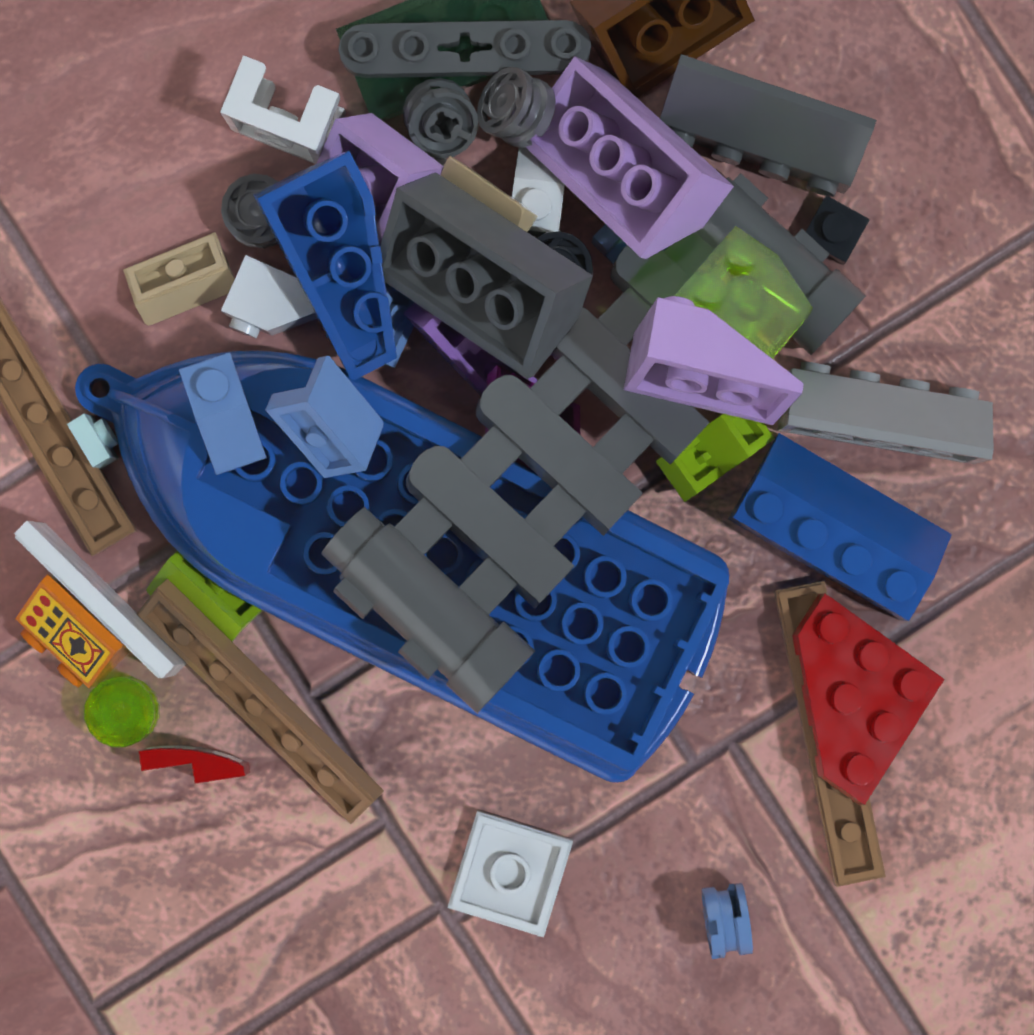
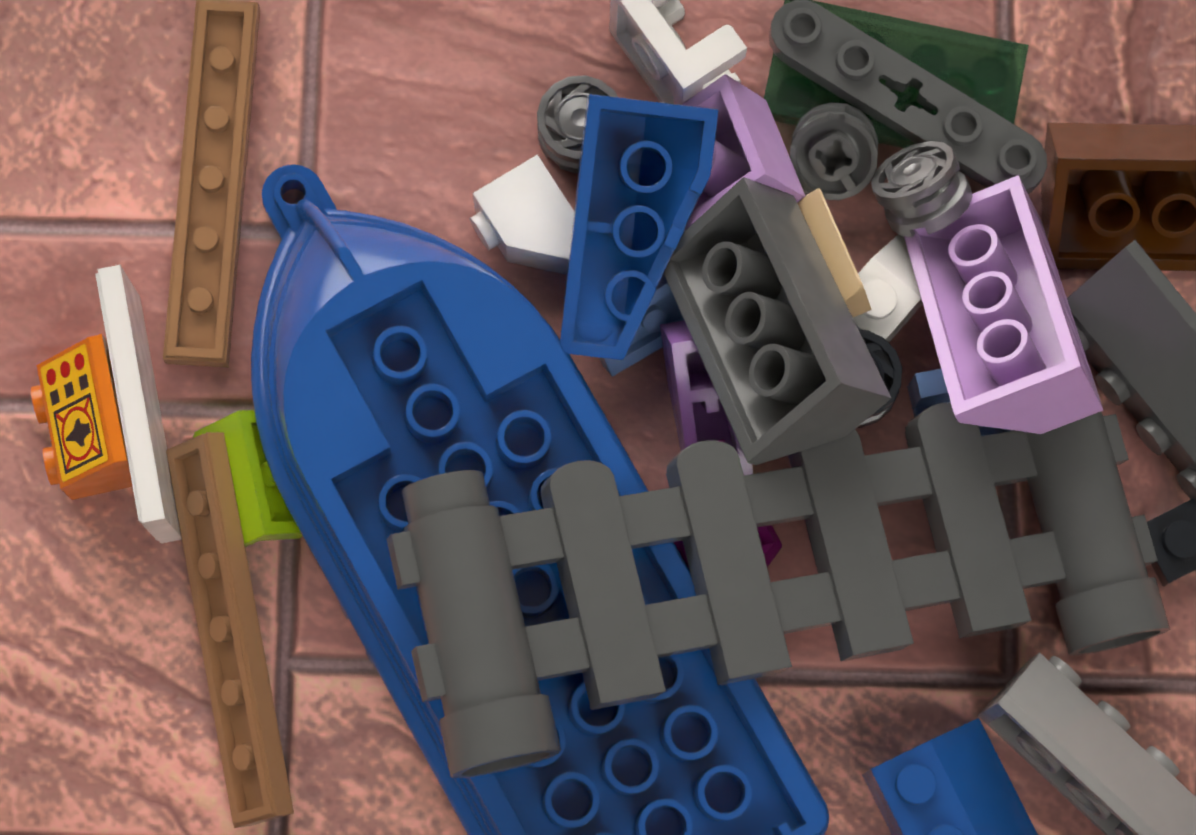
camera: 30 degrees right, 10 degrees down
light aqua plate [67,414,119,469] -> none
clear neon green wheel [84,676,160,747] -> none
tan slope [123,232,235,325] -> none
red slope [138,745,250,784] -> none
medium blue slope [179,352,266,475] -> none
medium blue panel [265,356,383,478] -> none
lavender slope [624,296,804,425] -> none
lime slope [656,414,775,502] -> none
clear neon green slope [675,226,813,359] -> none

